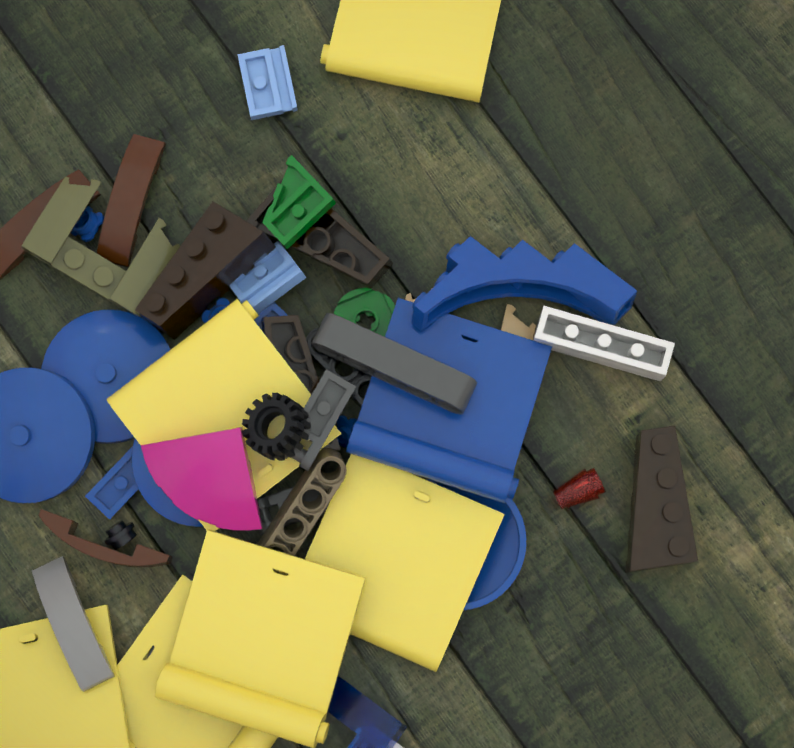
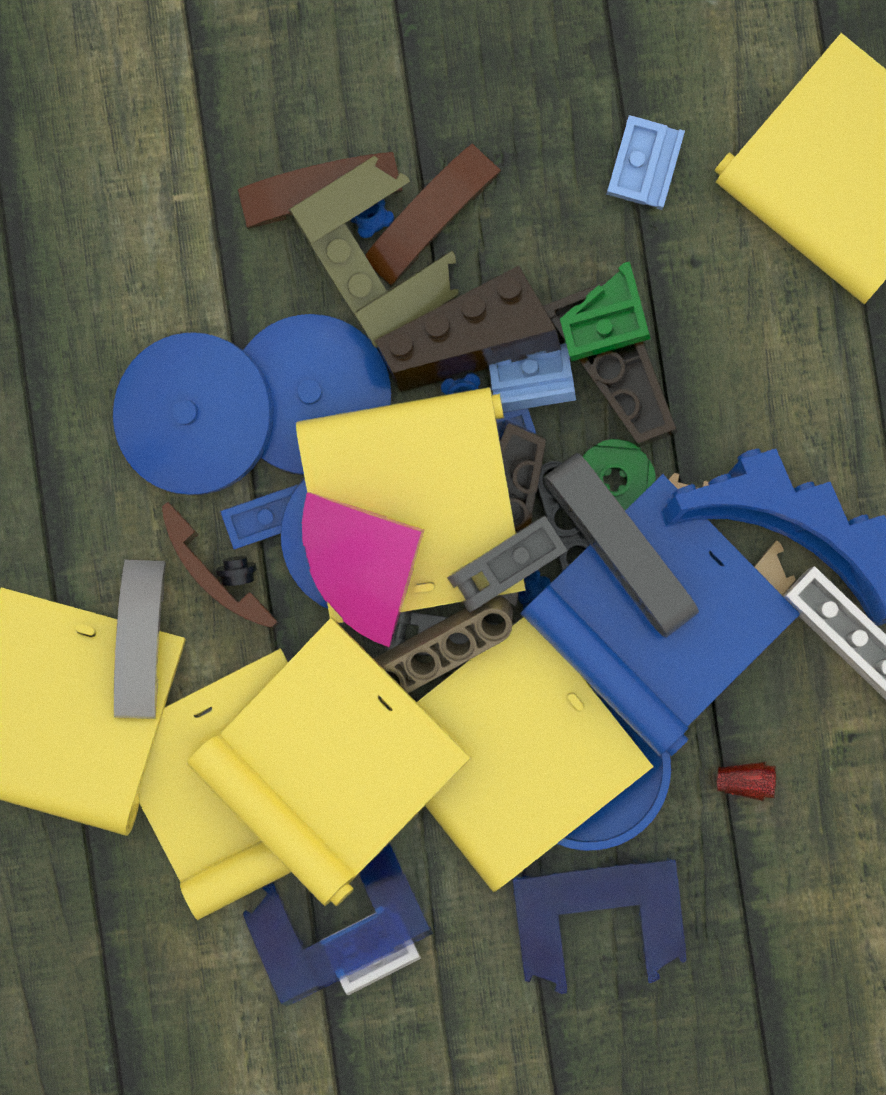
camera: 30 degrees right, 5 degrees up
black tyre [242,393,311,461] -> none
dark brown wedge [625,426,698,573] -> none
none -> clear blue wedge [512,858,687,994]

